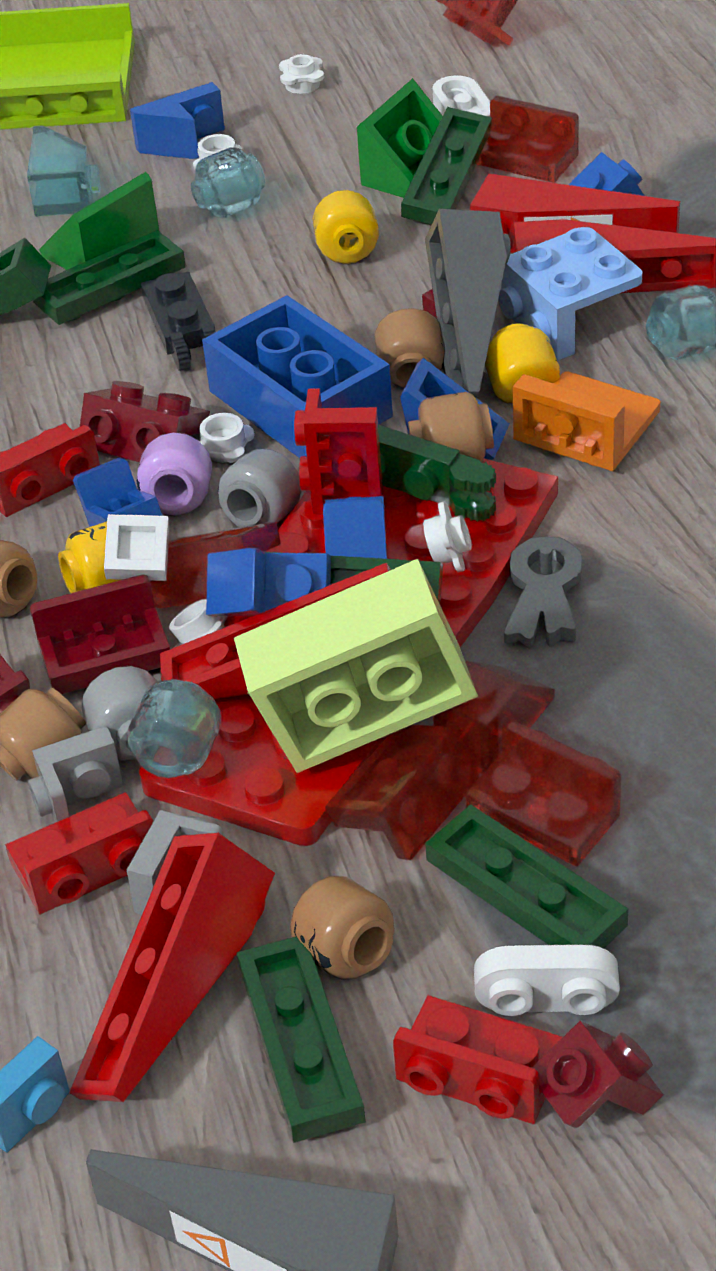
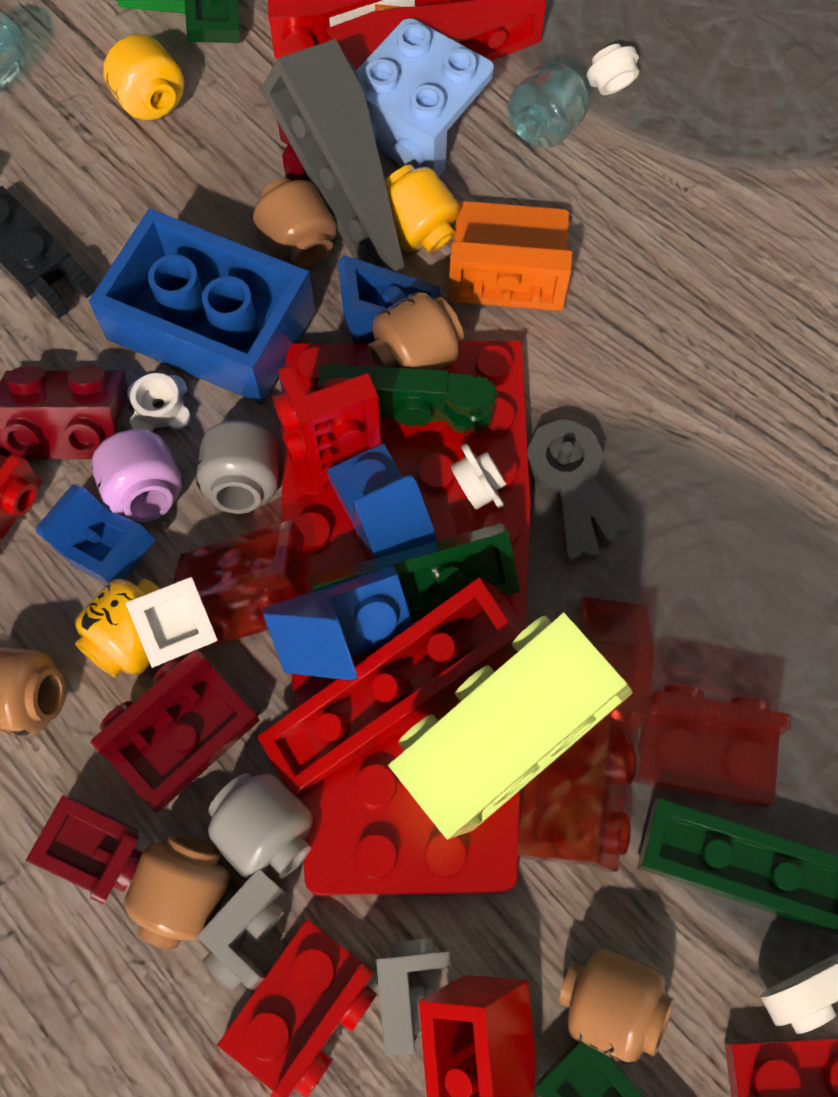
camera: 30 degrees left, 25 degrees up
clear light blue head [127,679,222,778] -> none
white plate [169,599,227,648] -> none

